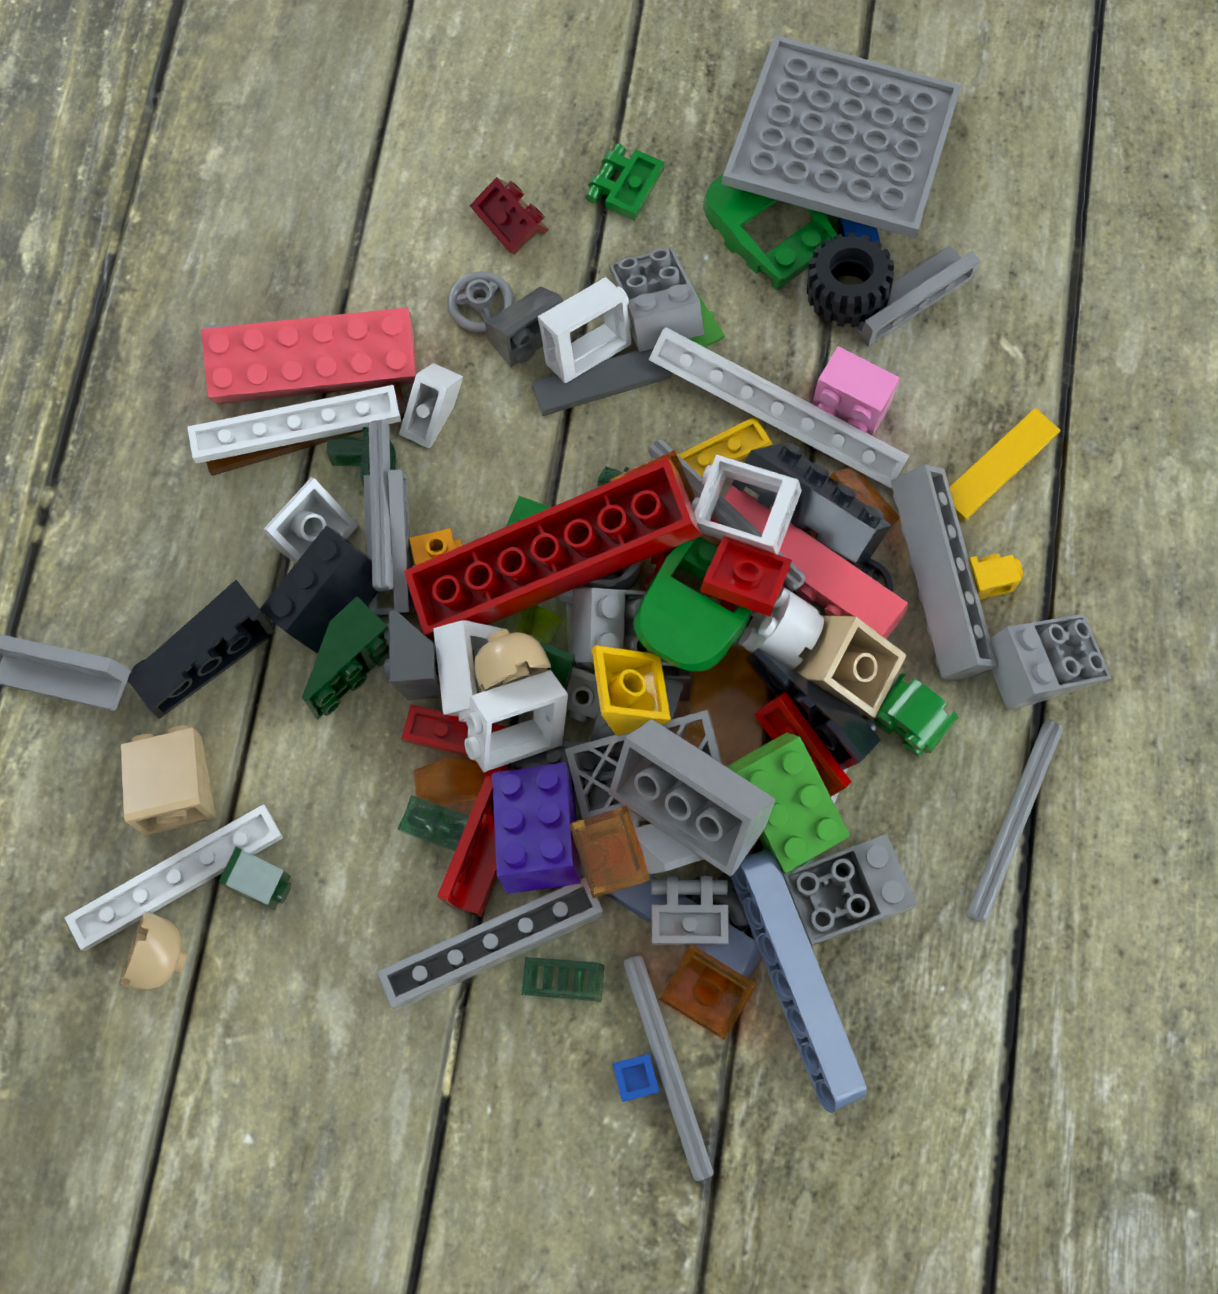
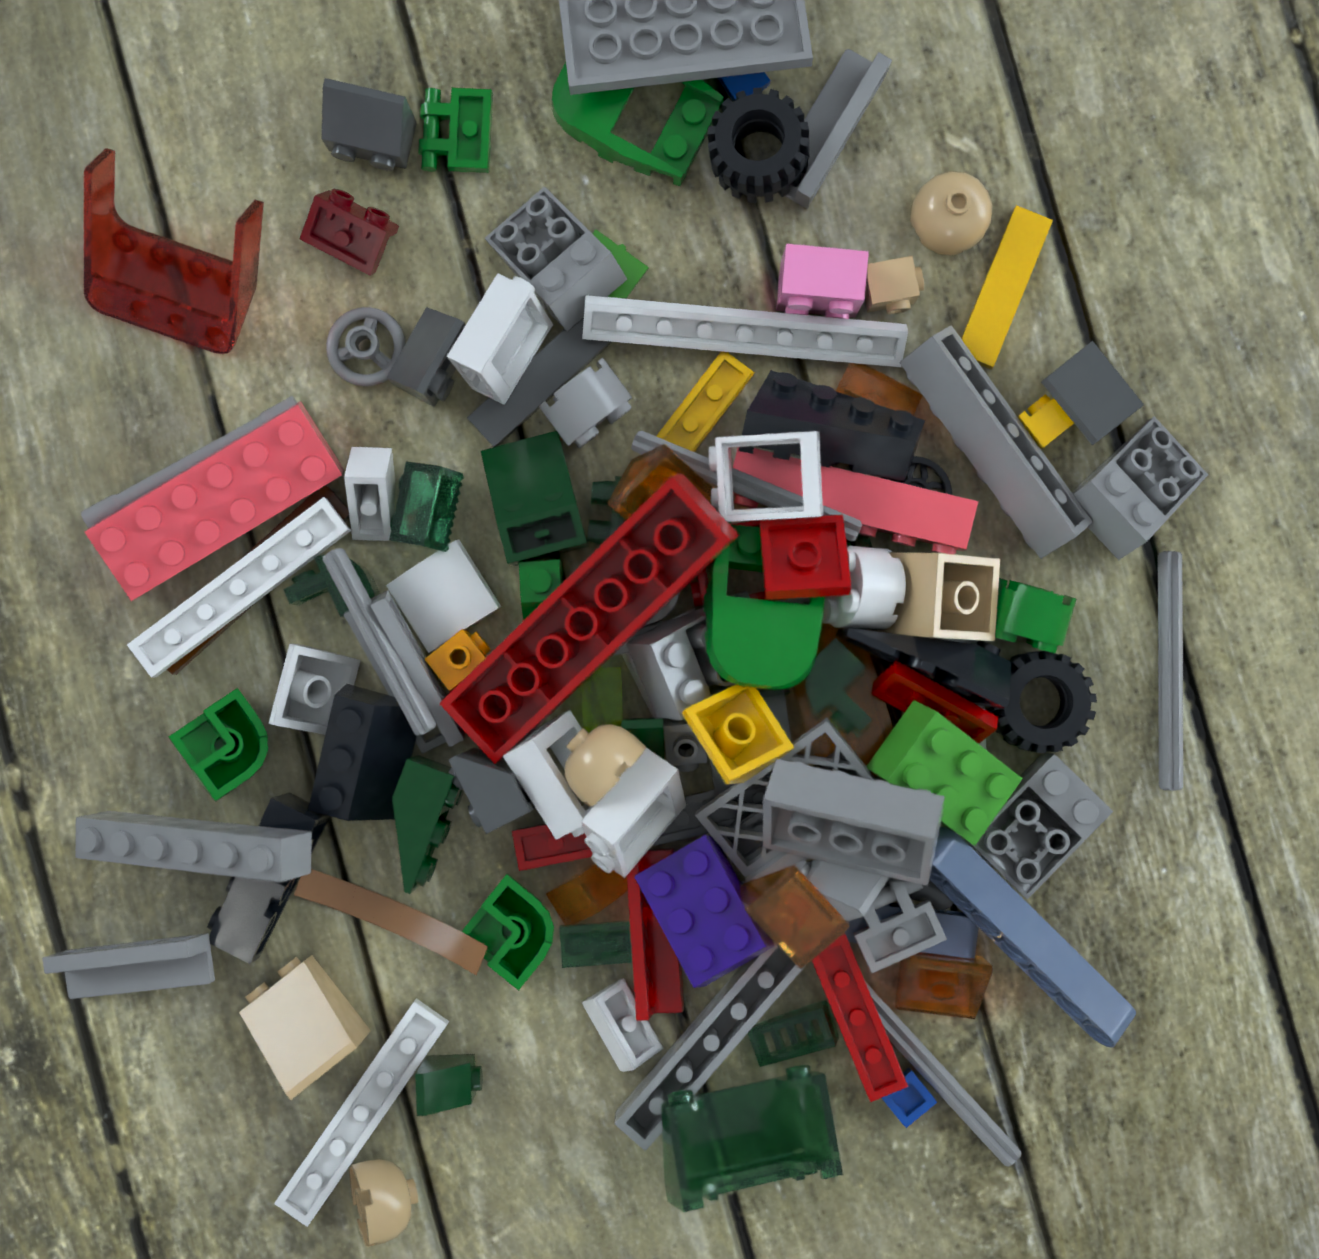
camera: 25 degrees left, 15 degrees up
none -> light grey brick [75,811,312,882]
none -> clear red windscreen [83,148,264,354]
none -> green brick [168,688,268,802]
none -> medium nougat sticker [294,869,488,976]
none -> dark grey slope [321,78,417,171]
none -> white slope [386,539,502,653]
none -> clear green brick [389,461,464,552]
none -> green brick [461,873,554,991]
none -> dark green slope [480,431,589,567]
none -> light grey brick [539,358,633,449]
none -> white slope [582,978,664,1072]
none -> clear green windscreen [661,1065,843,1212]
none -> red fence [804,931,908,1102]
none -> clear green brick [805,638,872,738]
none -> tan brick [865,256,924,314]
none -> tan cylinder [910,171,992,255]
none -> black tyre [986,651,1097,753]
none -> dark grey slope [1041,341,1144,445]

